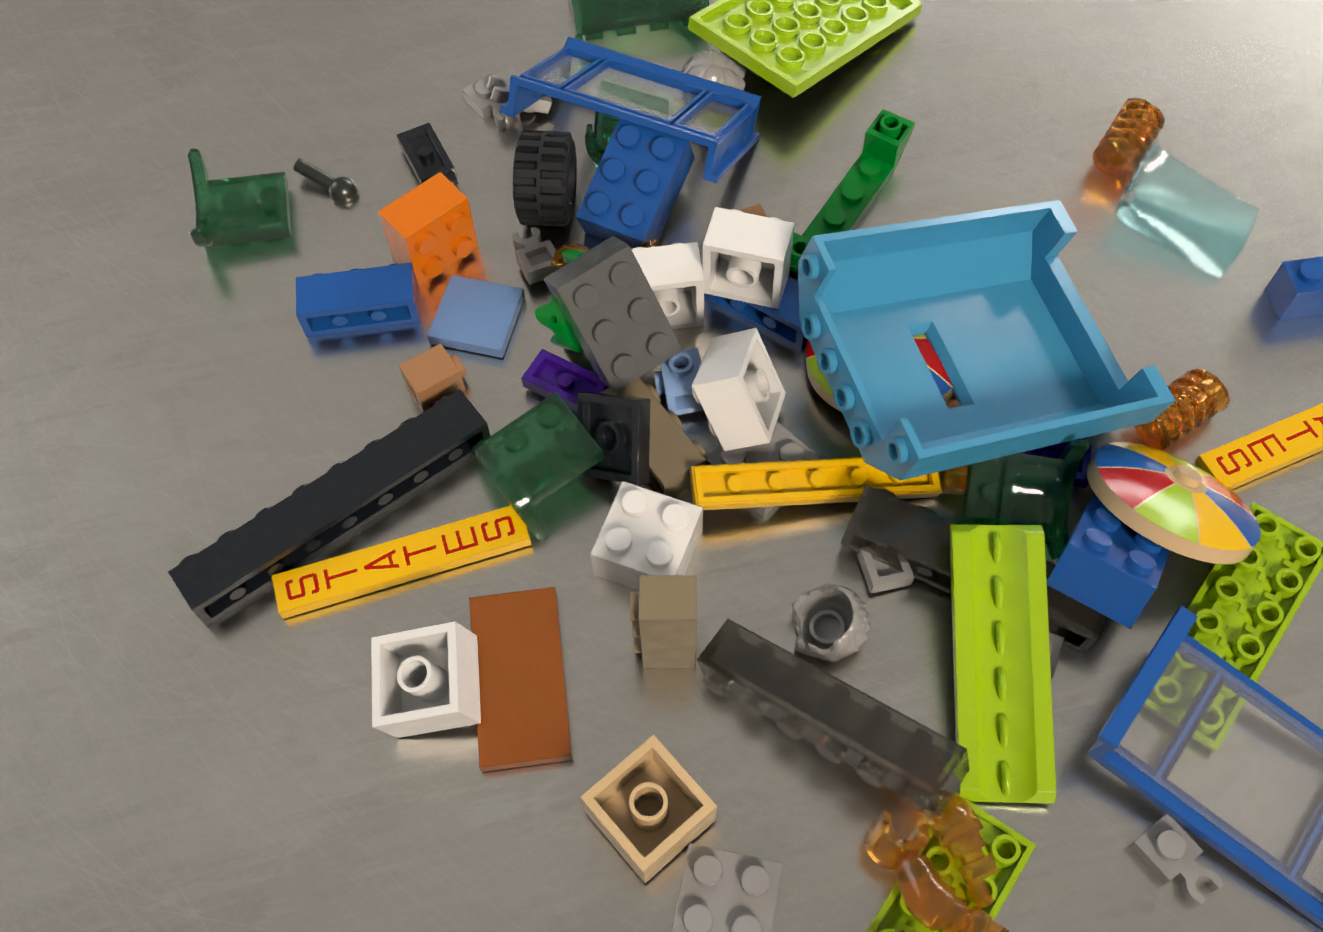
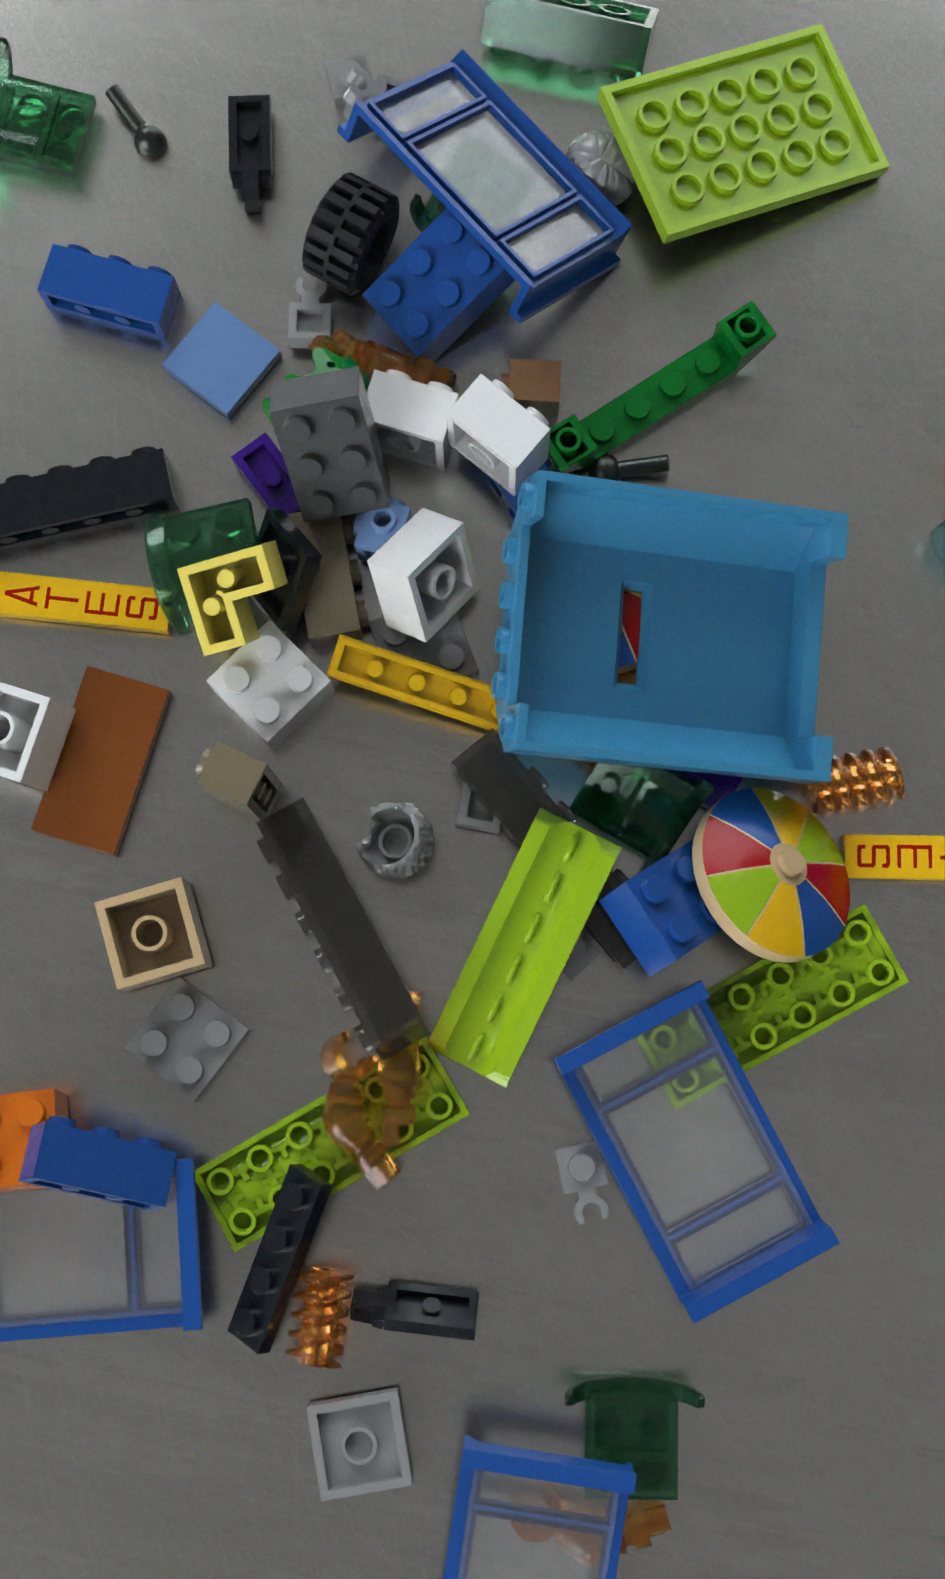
camera: 25 degrees right, 20 degrees up
orange brick [378,172,478,286] -> none
medium nougat brick [399,343,466,412] -> none
none -> light yellow brick [177,540,288,656]

